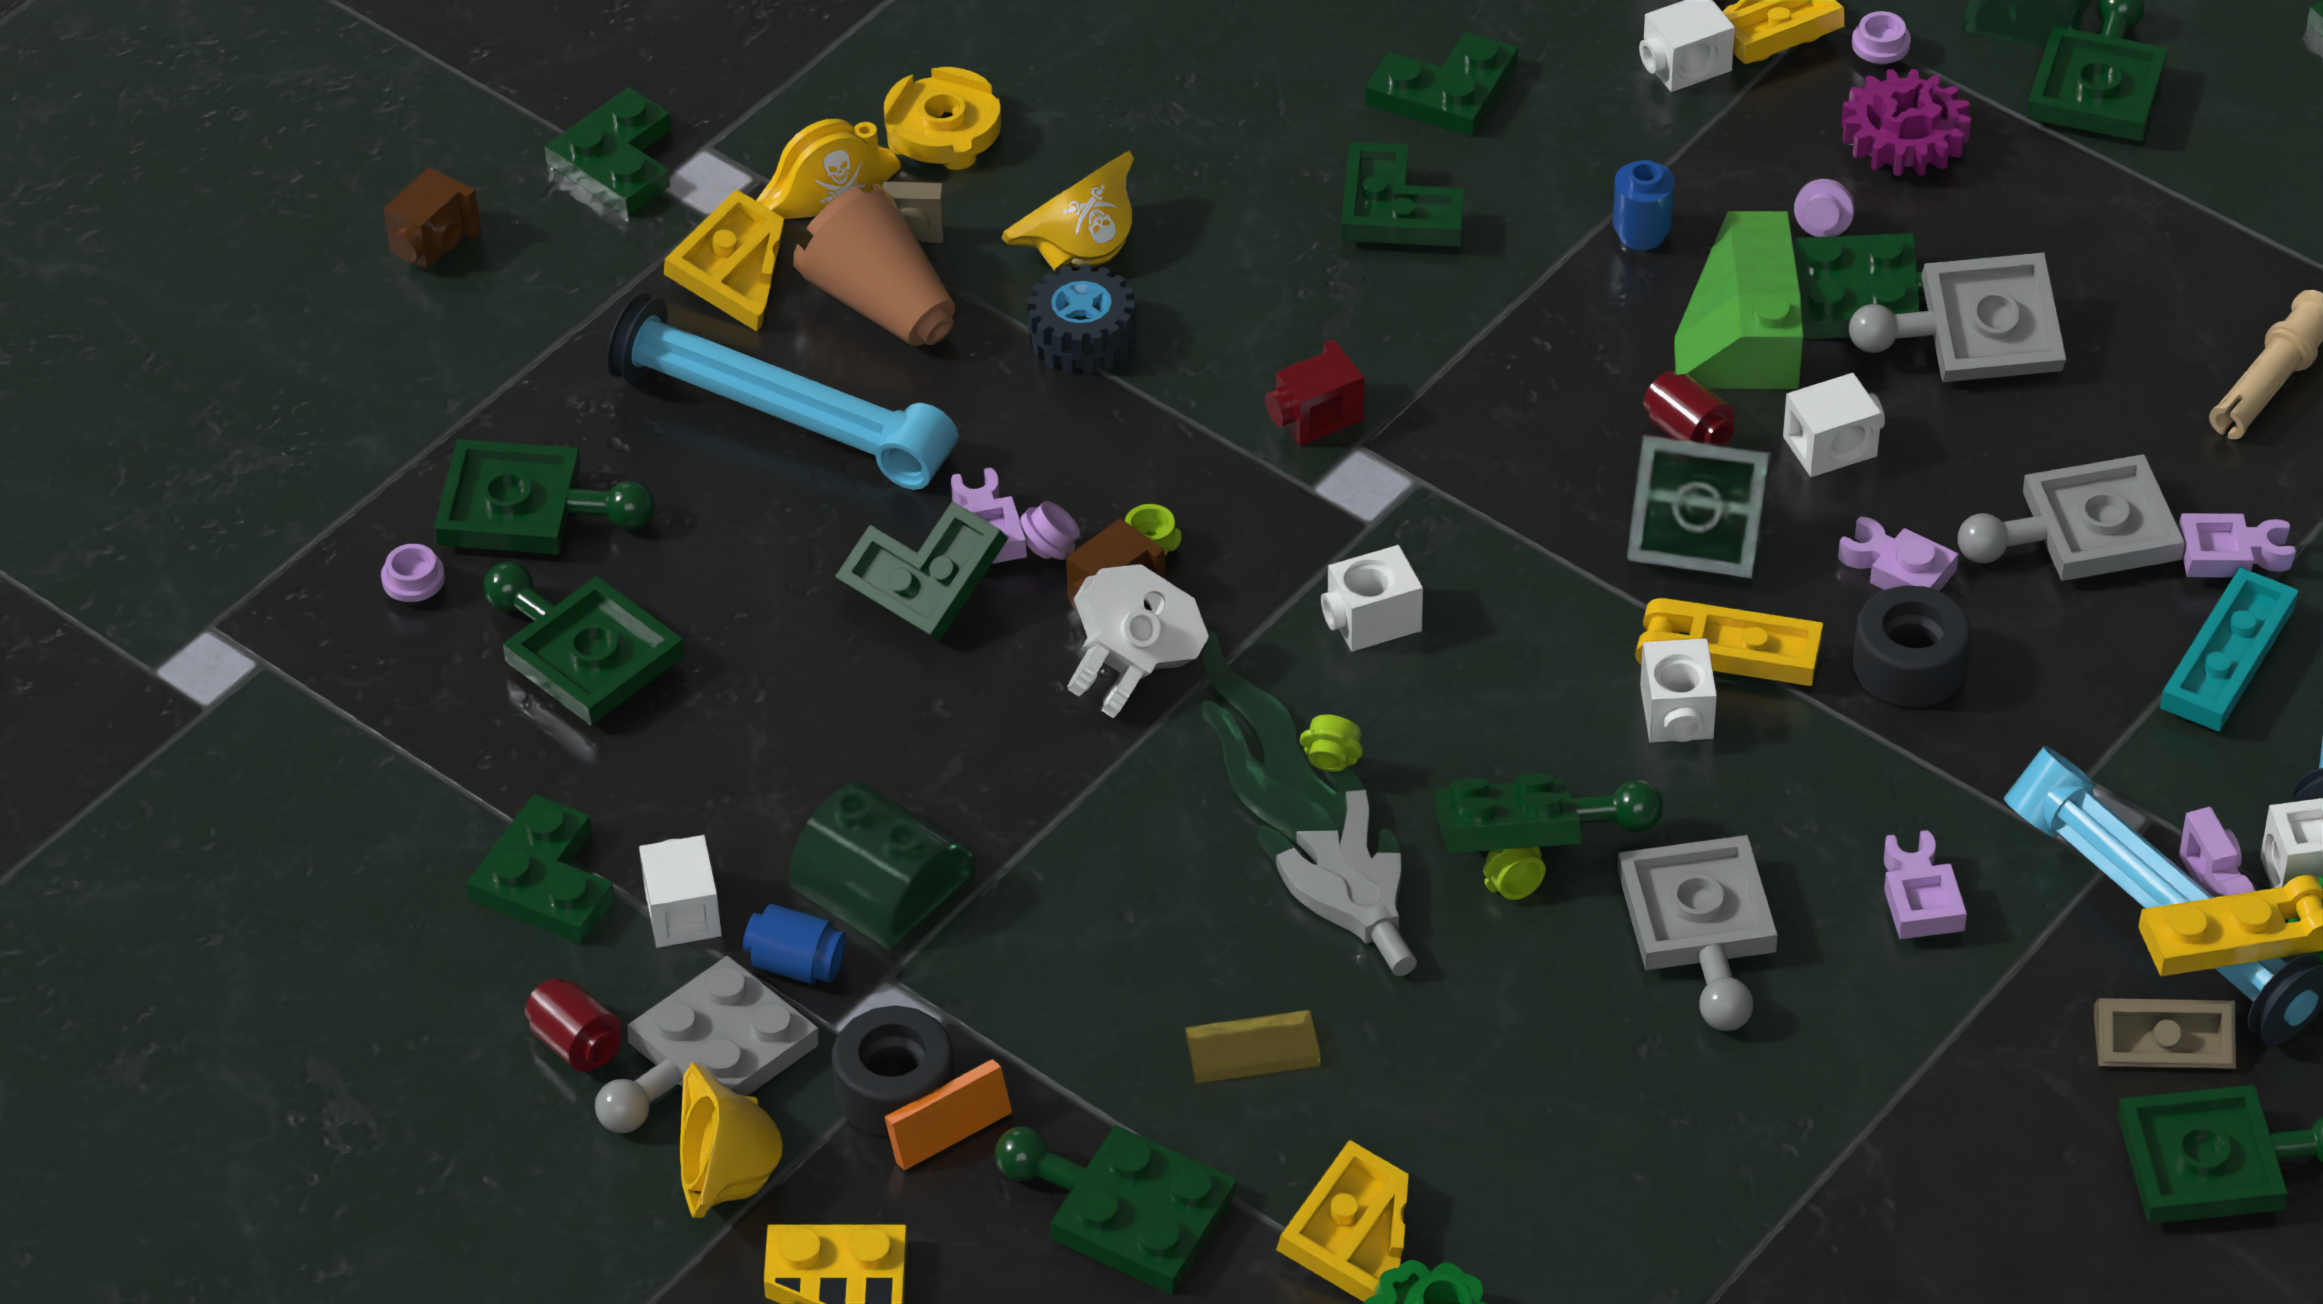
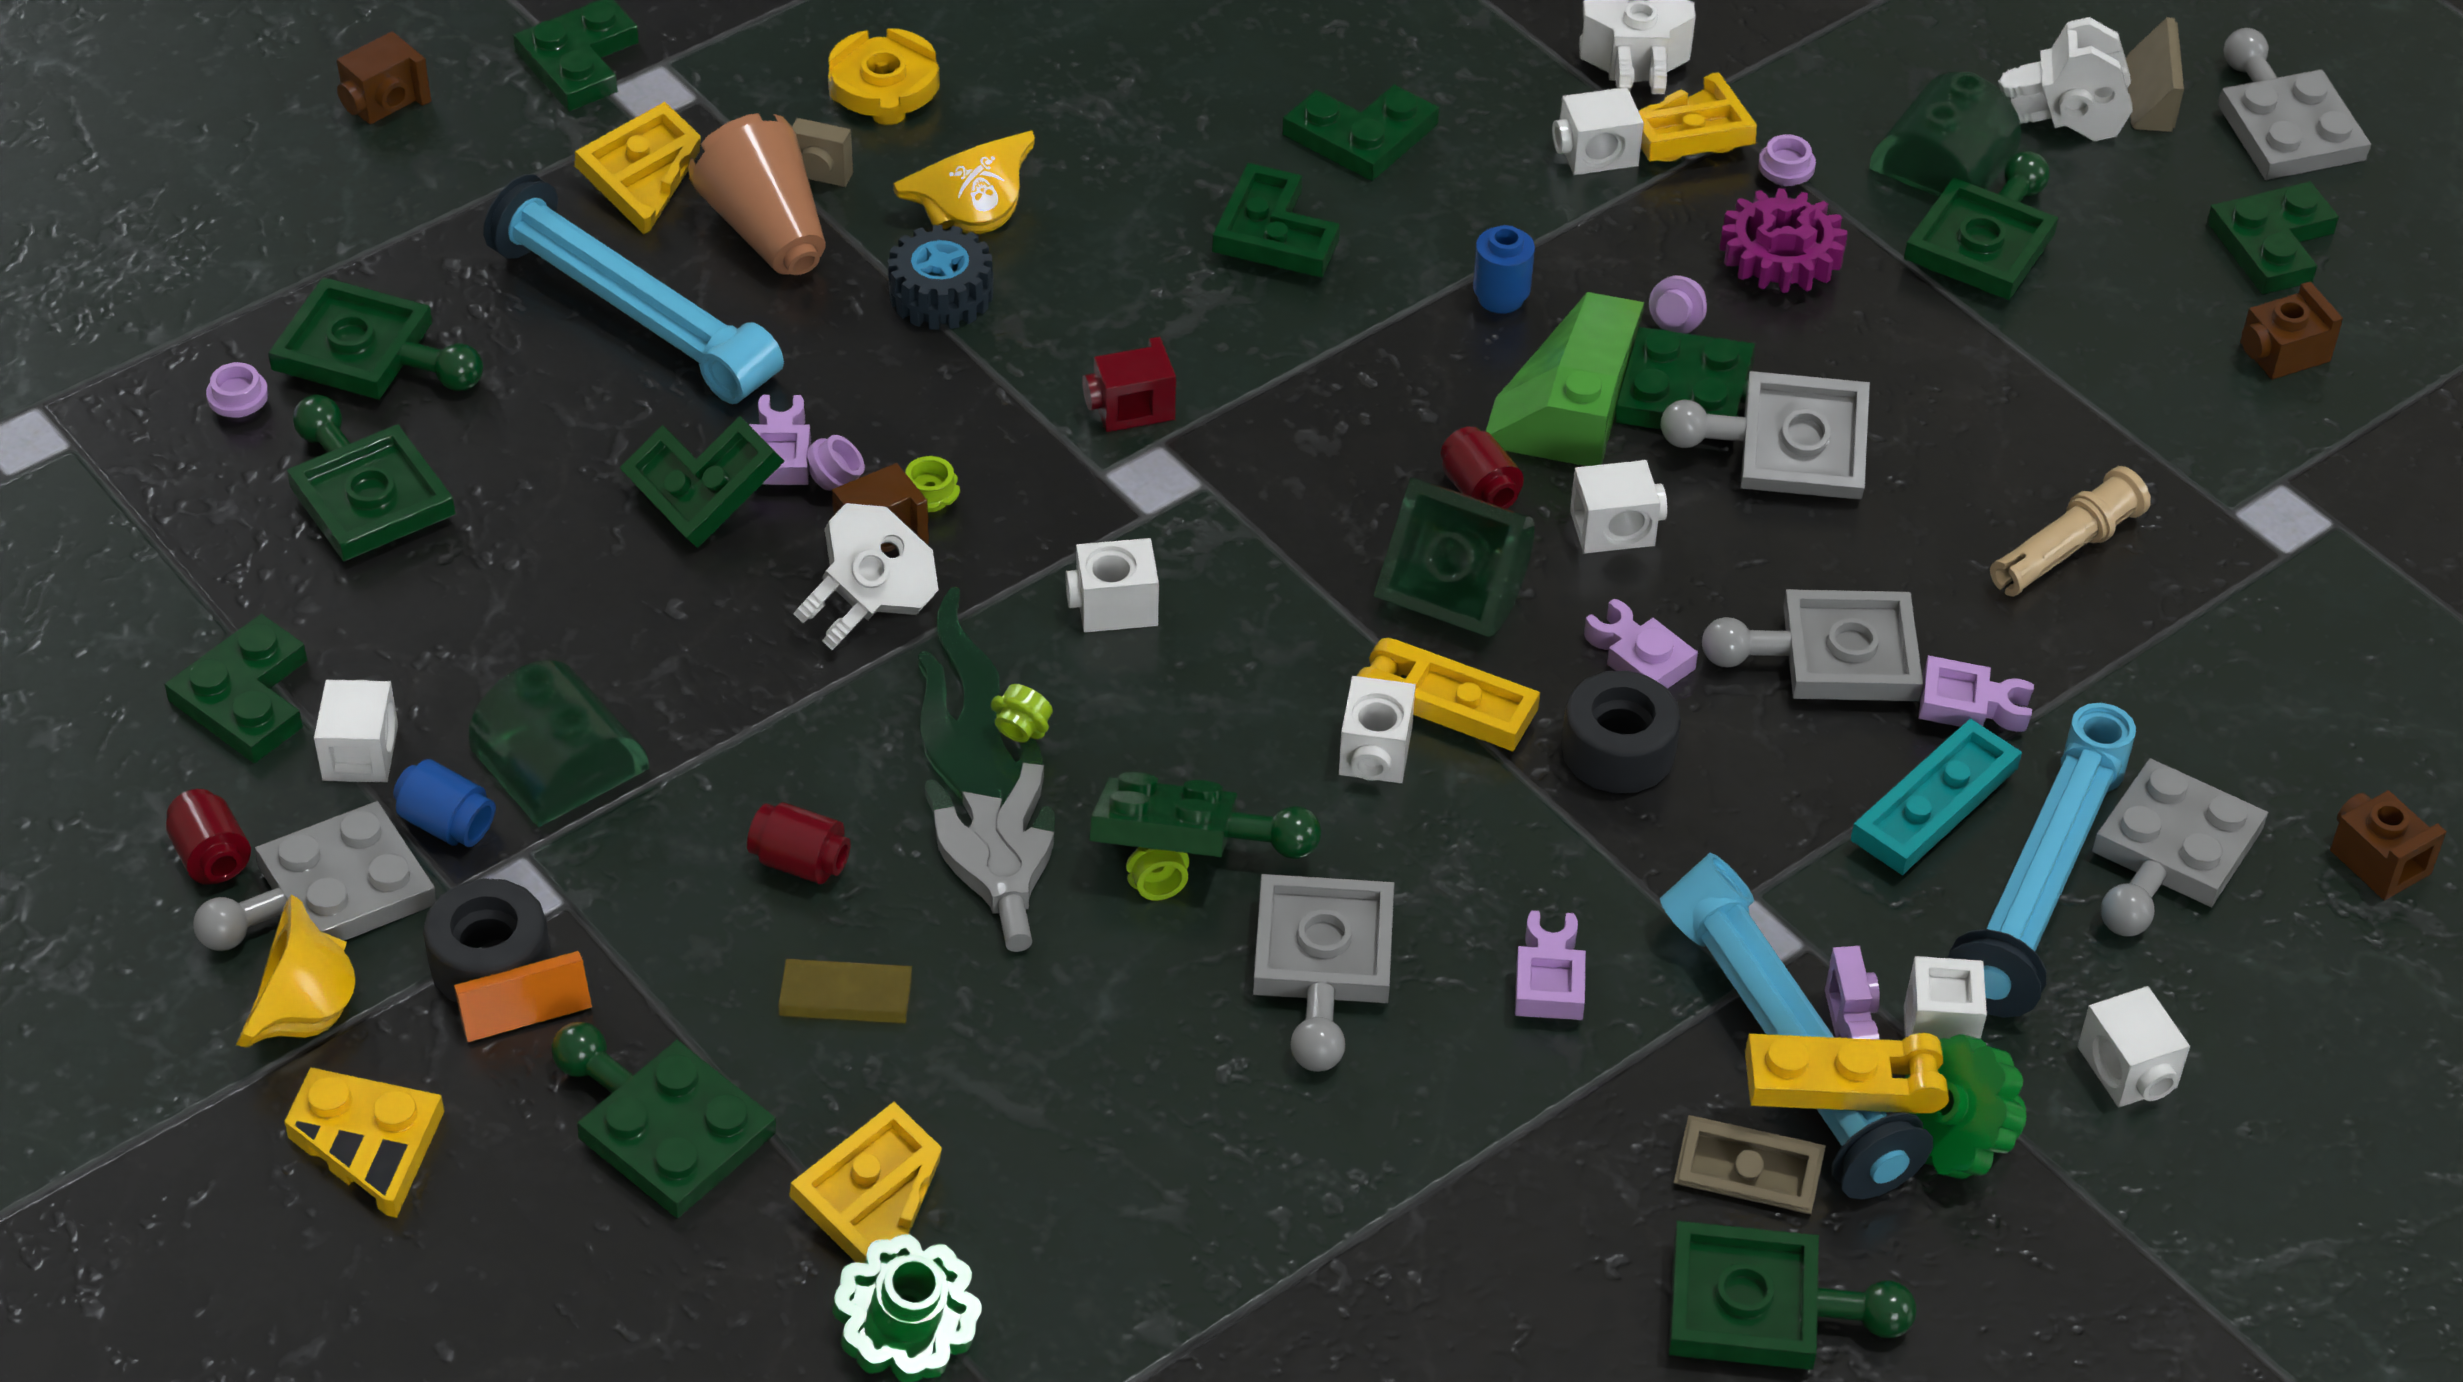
camera: 10 degrees right, 0 degrees up
yellow hat [756,119,901,219] -> none
none -> dark red brick [747,802,851,884]

